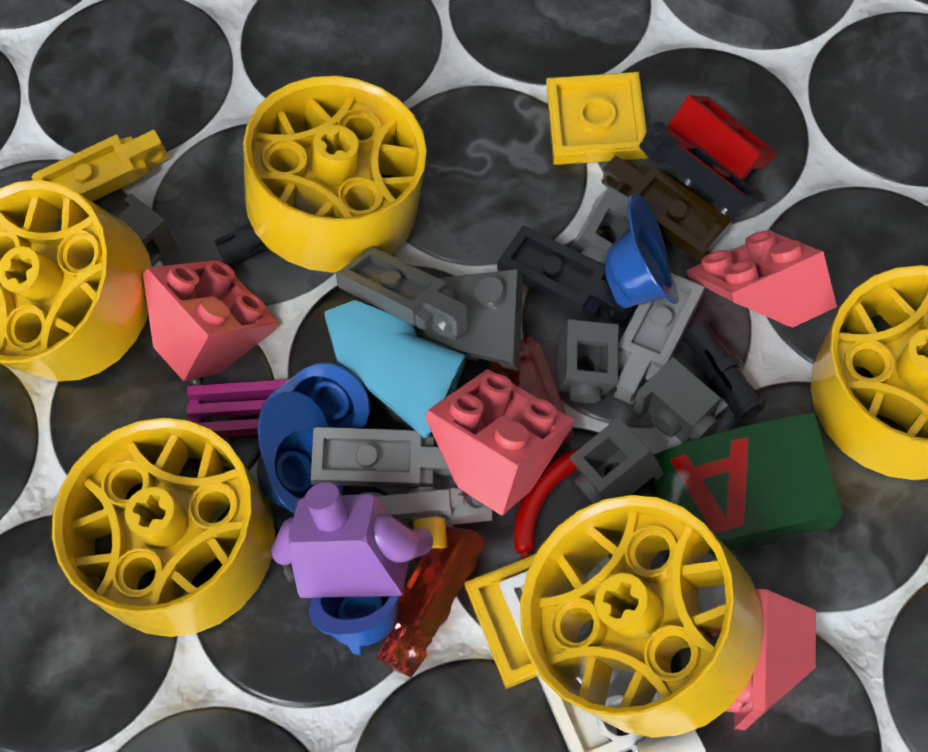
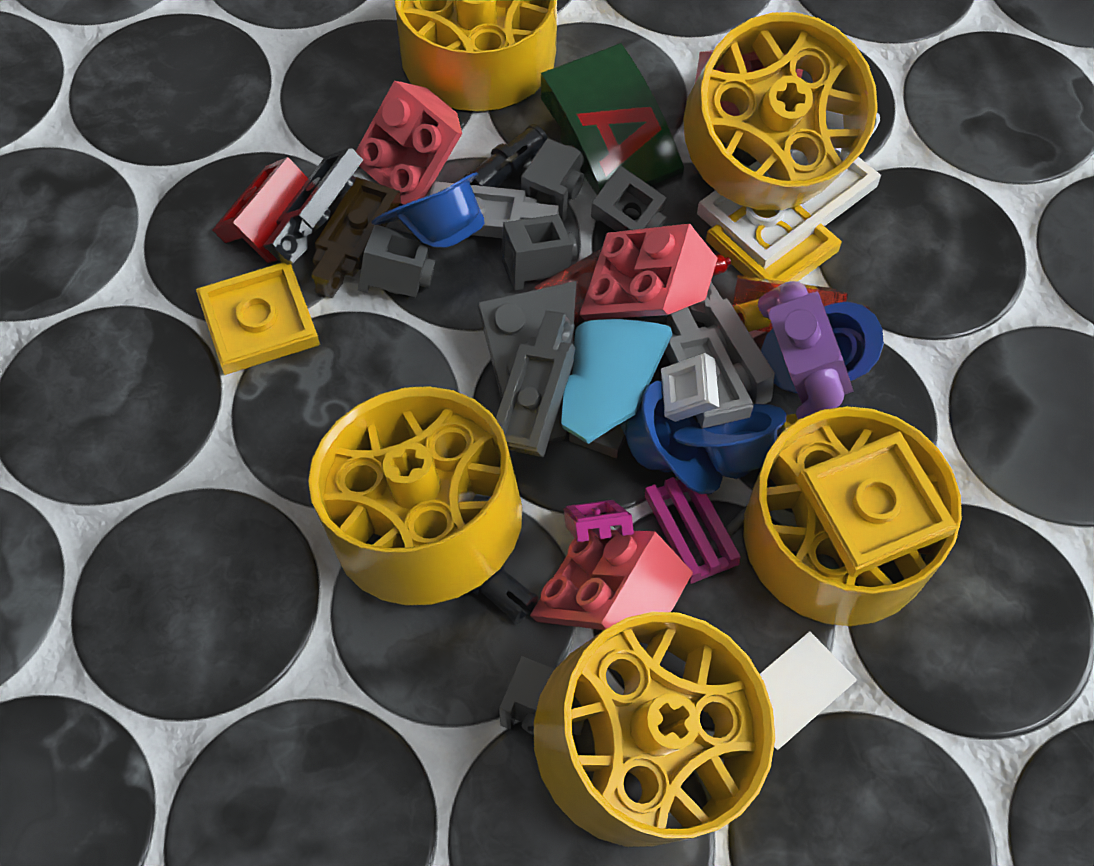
camera: 115 degrees left, 5 degrees down
yellow hinge [31,129,169,202] -> none
black hinge [497,226,633,325] -> none
none -> dark pink tile [563,500,634,542]
none -> white tile [661,353,719,422]
none -> white sticker [760,631,857,750]
none -> yellow tile [797,431,958,577]

